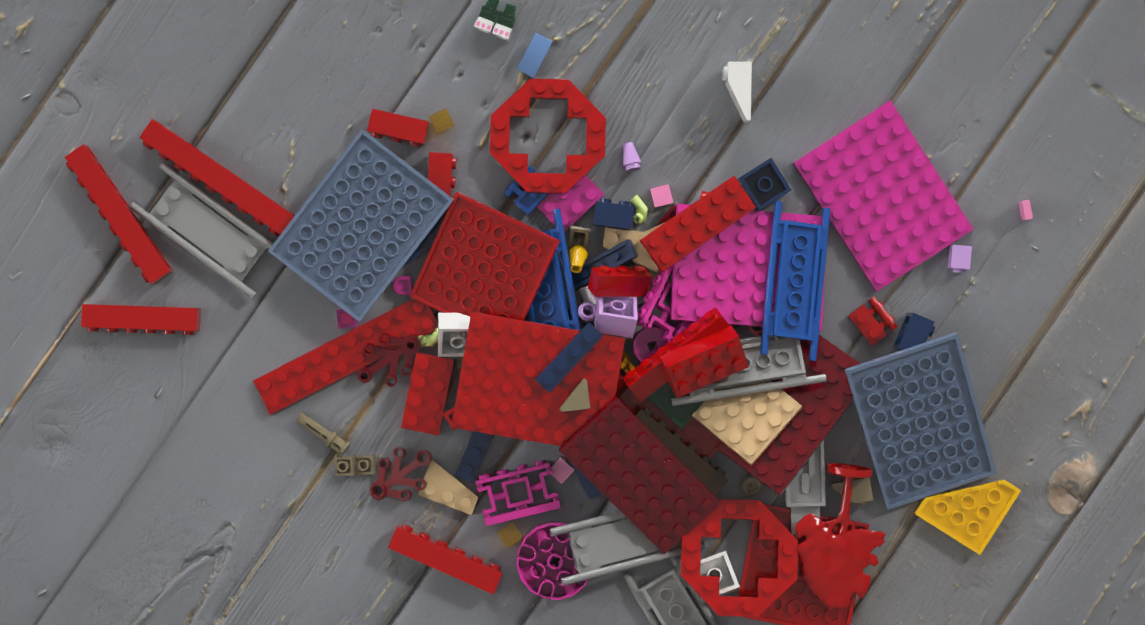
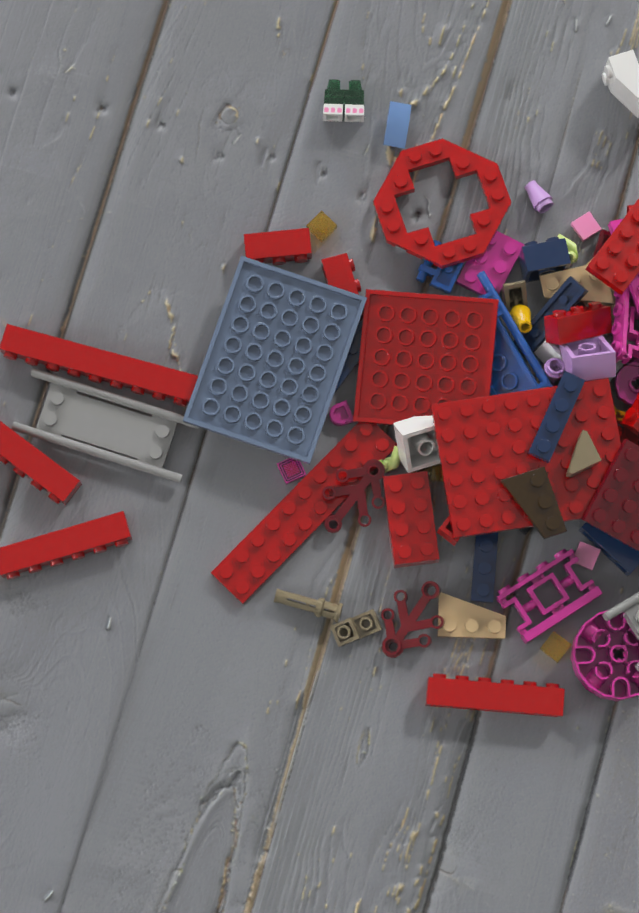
camera: 20 degrees left, 10 degrees down
none -> dark brown wing [500,467,567,539]

